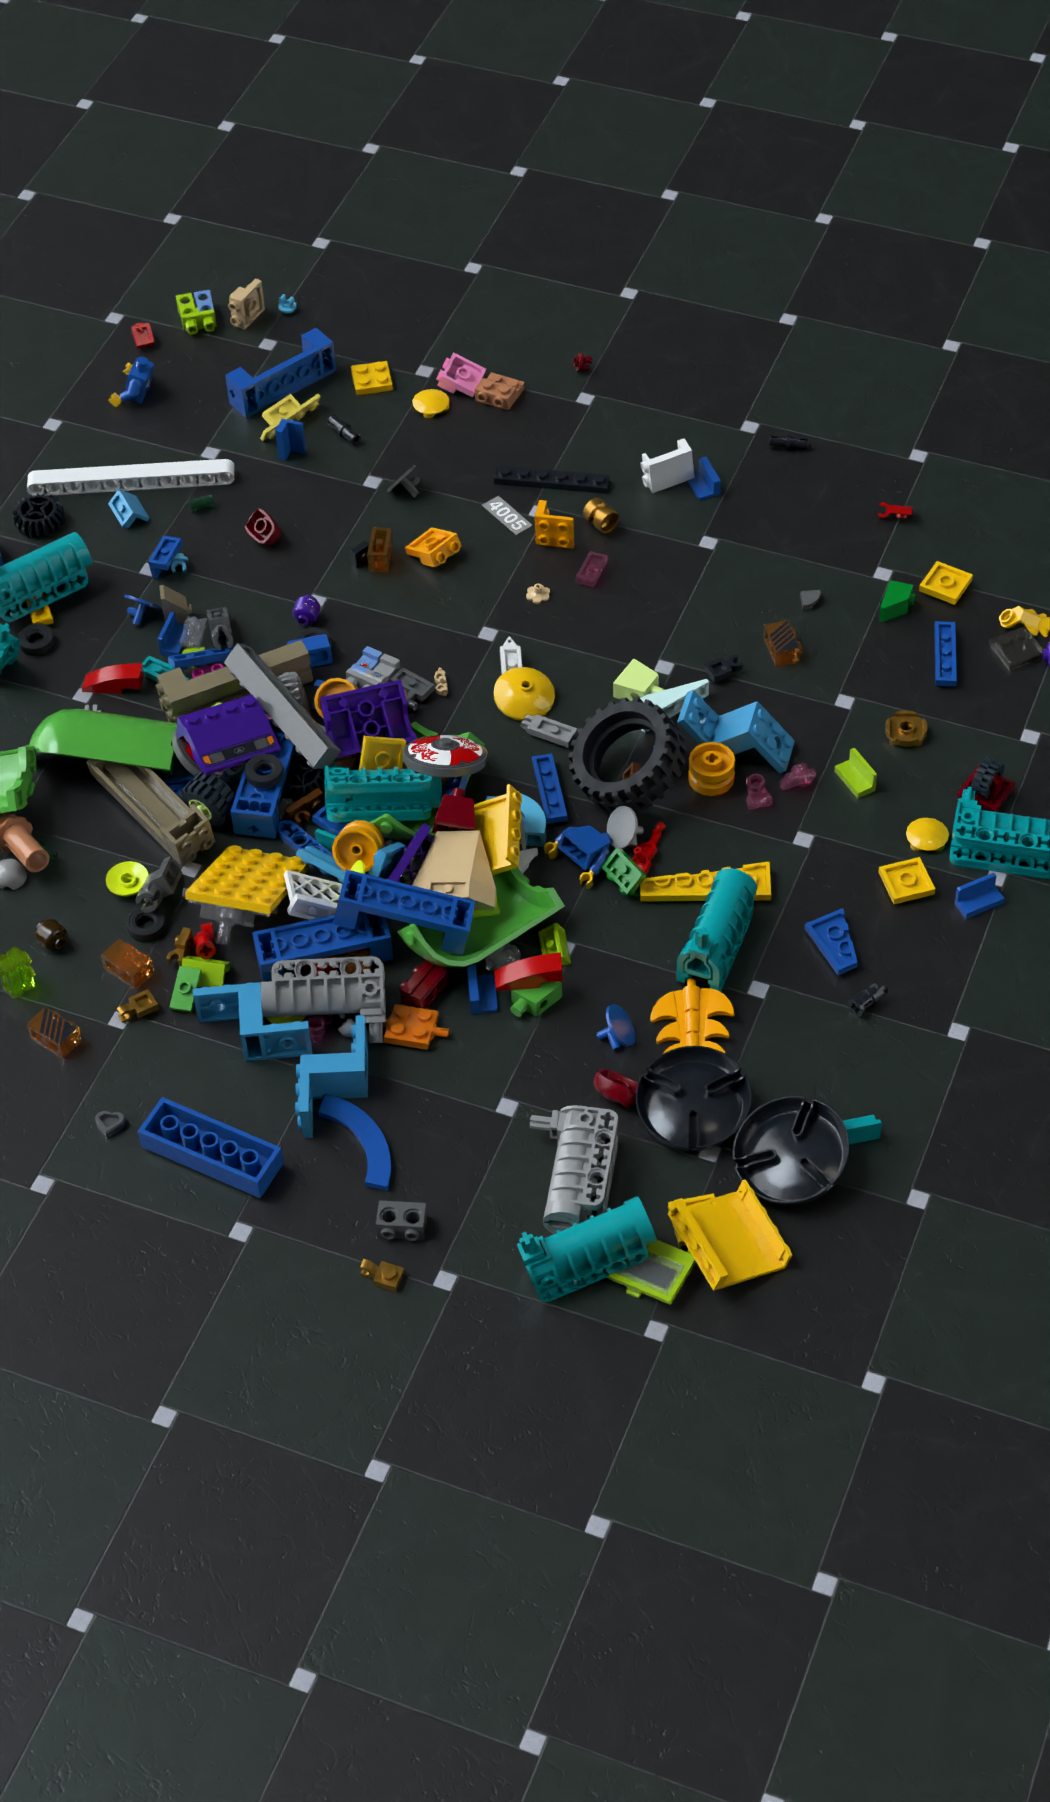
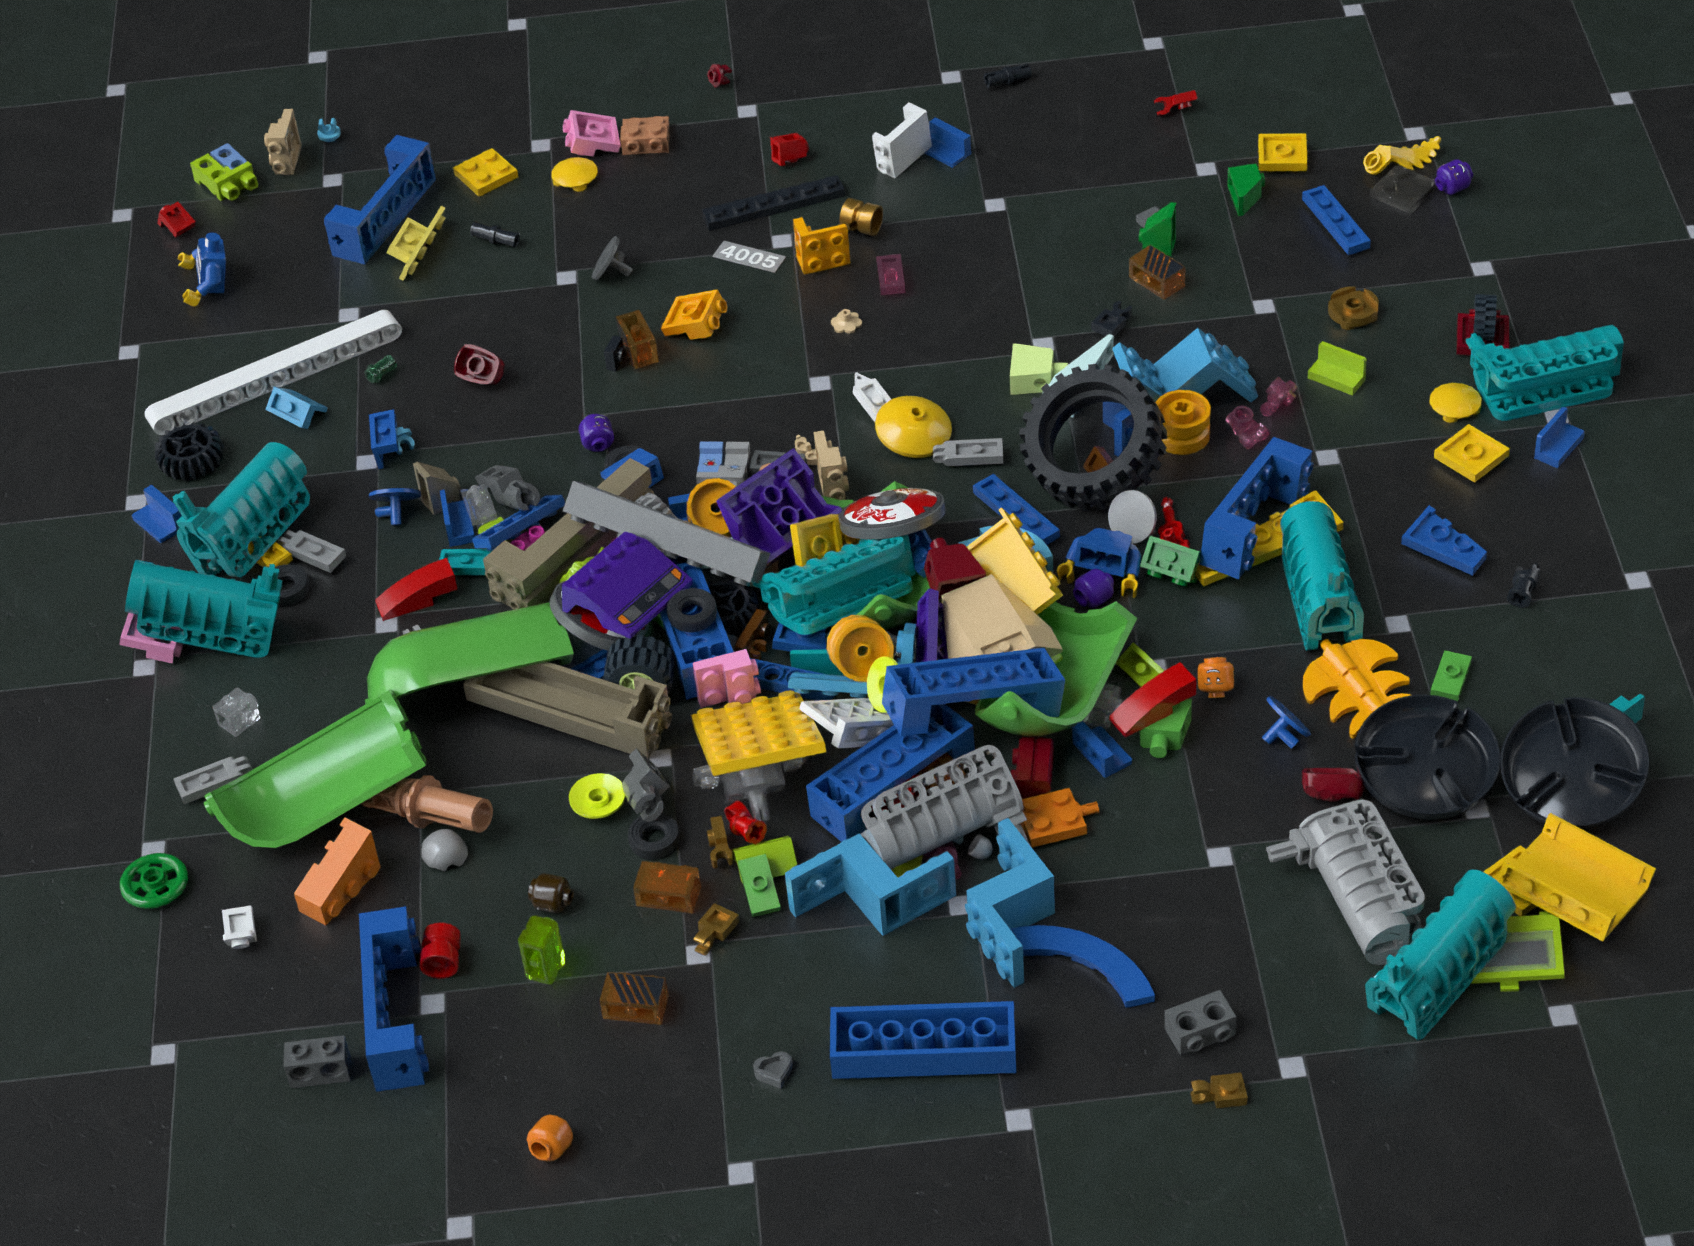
camera: 25 degrees left, 5 degrees down
blue panel [275,419,306,461] -> none
none -> light grey hinge [277,530,346,573]
none -> bright pink plate [693,649,761,708]
none -> red brick [770,133,809,166]
none -> tan plate [814,431,849,500]
none -> dark purple head [1073,569,1114,609]
none -> green slope [1139,202,1176,256]
none -> orange head [1197,657,1234,698]
none -> blue plate [1200,437,1314,579]
none -> bright green plate [1430,650,1472,701]

